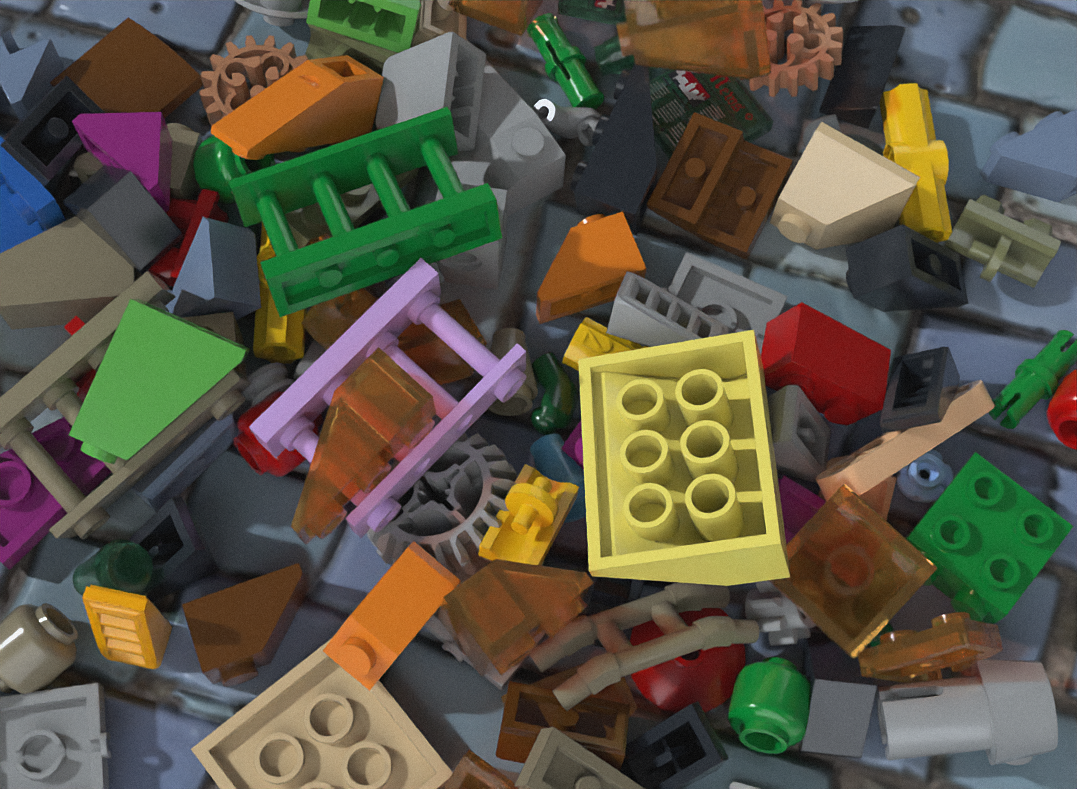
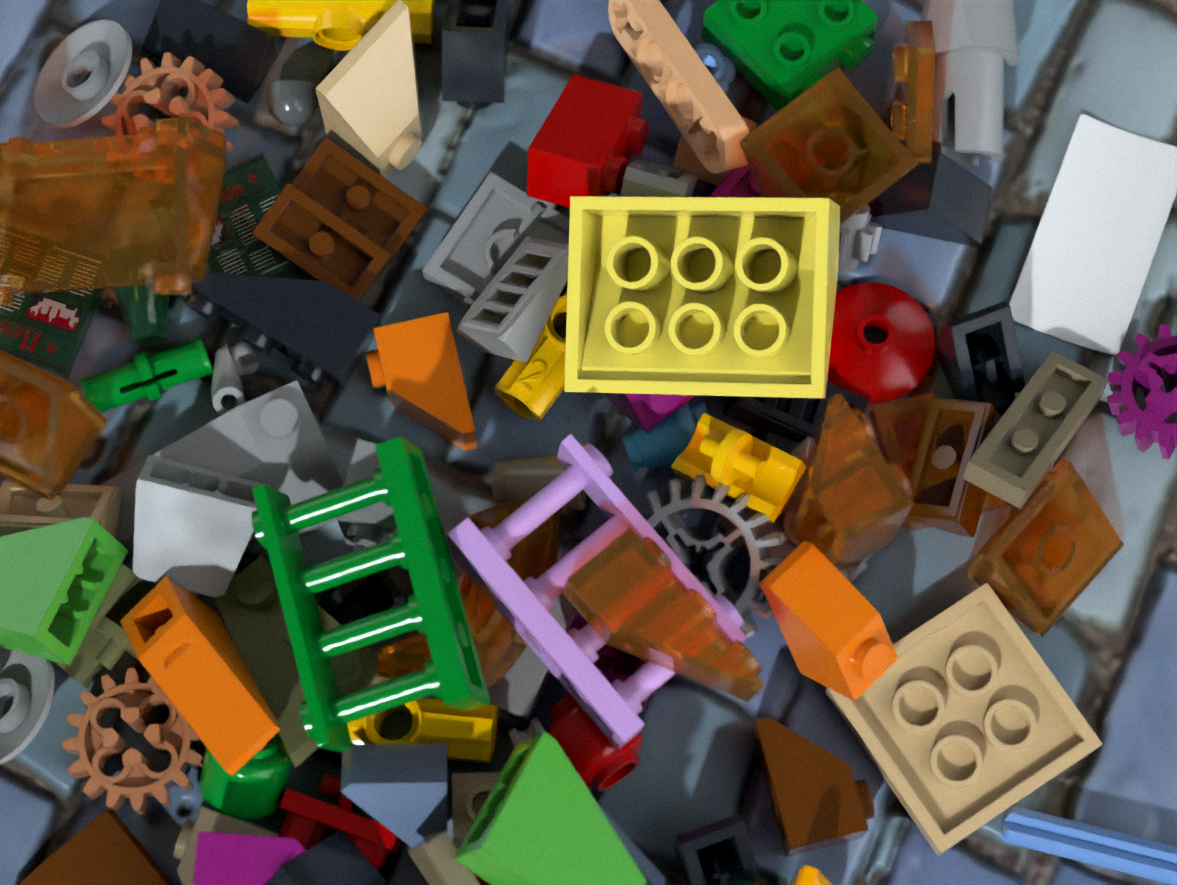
camera: 80 degrees left, 5 degrees up
dark tan piece [528,582,759,711] -> none
dark green arm [531,352,578,435] -> none
green head [728,657,810,754] -> none
black slope [880,346,960,433] -> none

